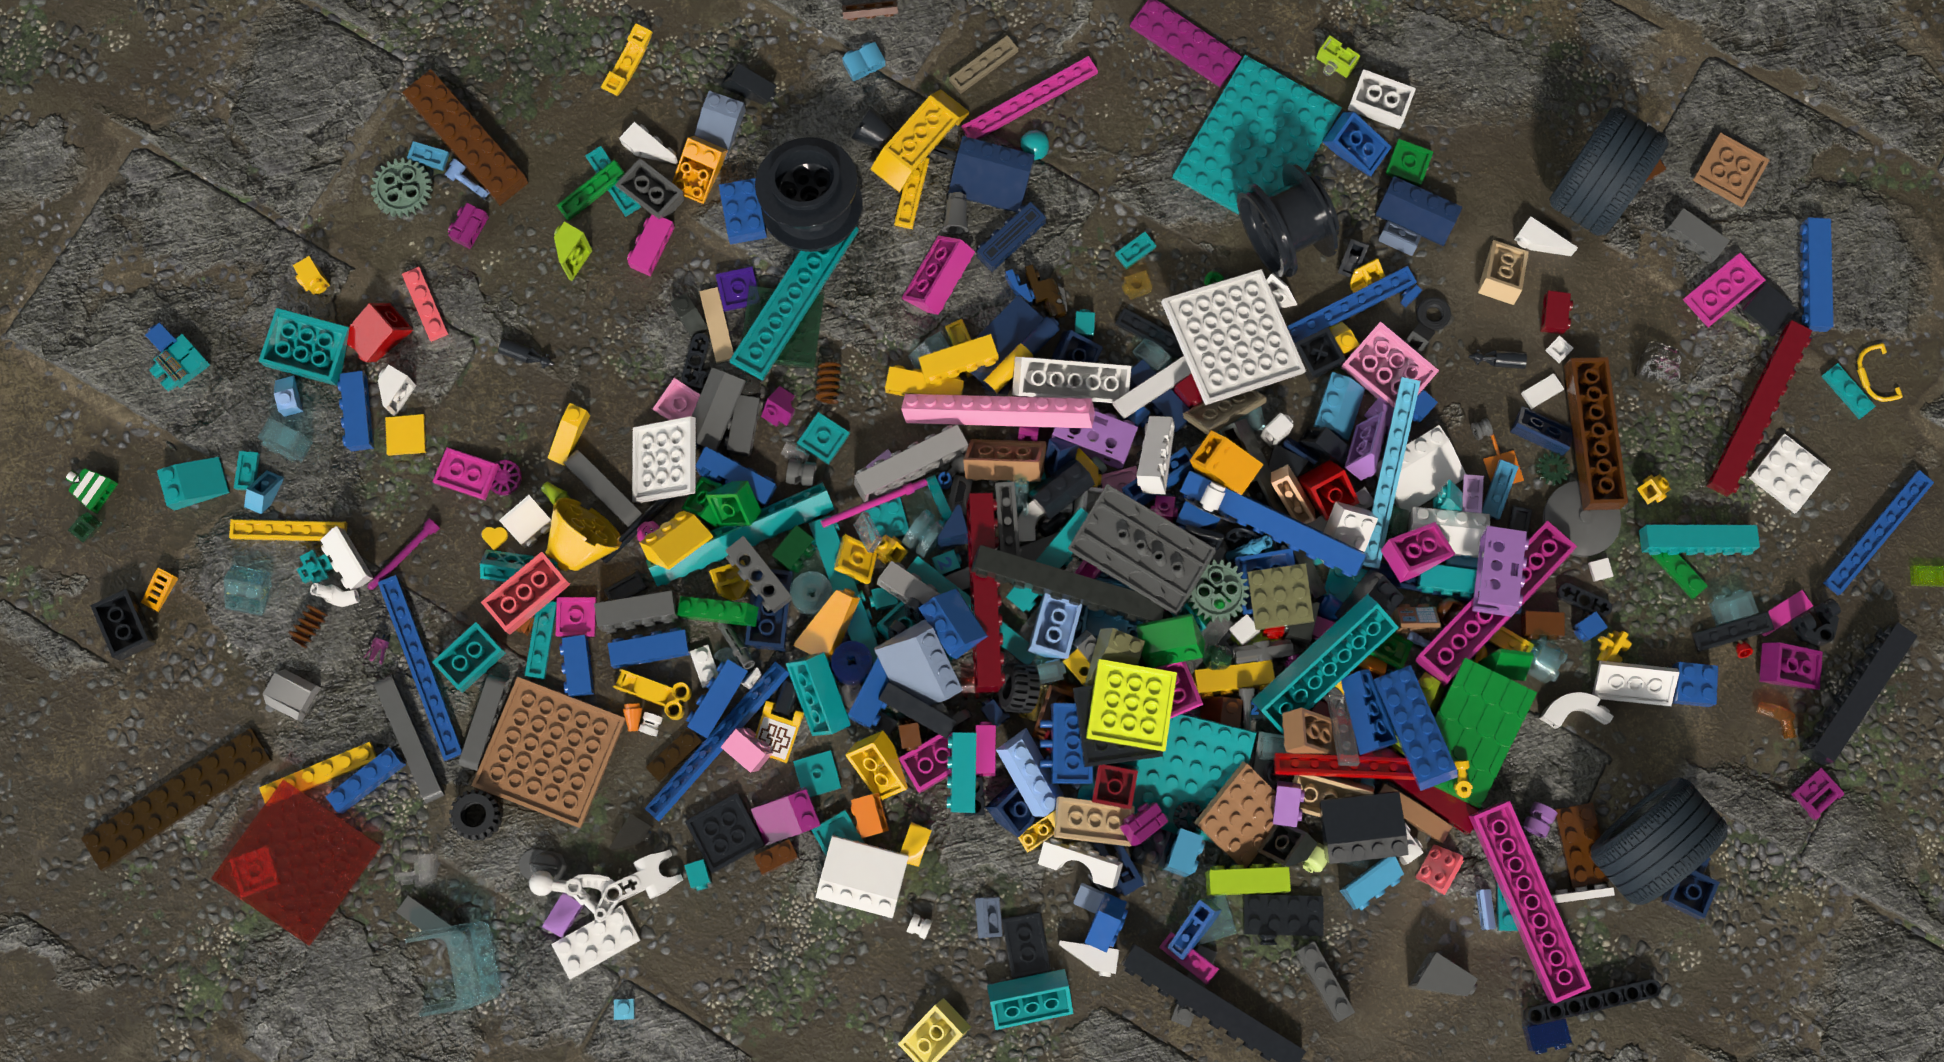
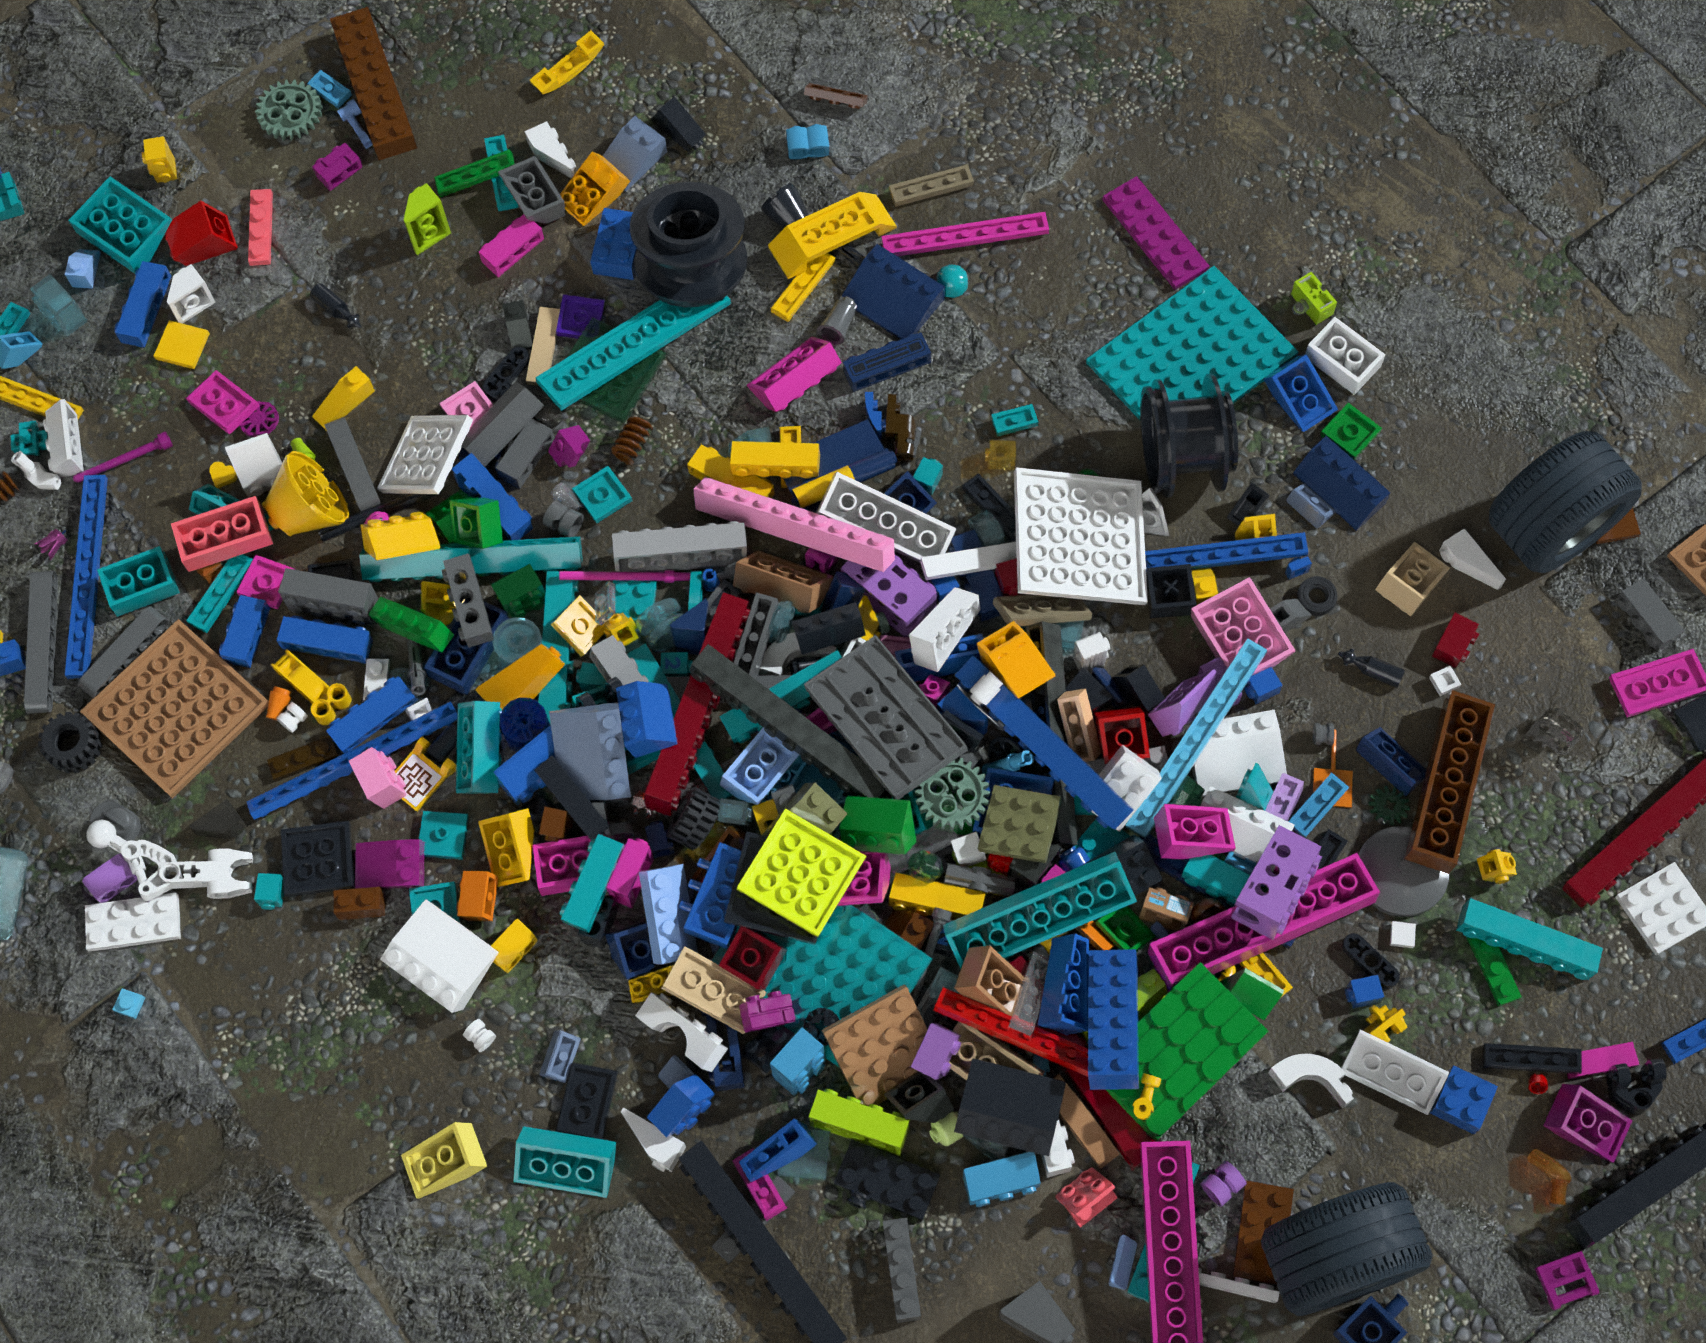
camera: 25 degrees right, 10 degrees down
dark azure slope [1313,372,1365,442] -> none
white tile [1521,374,1564,409] -> none
reddish brown brick [1521,611,1565,641] -> none
clear light blue brick [1528,638,1568,683] -> none
clear light blue brick [1709,589,1759,626] -> none

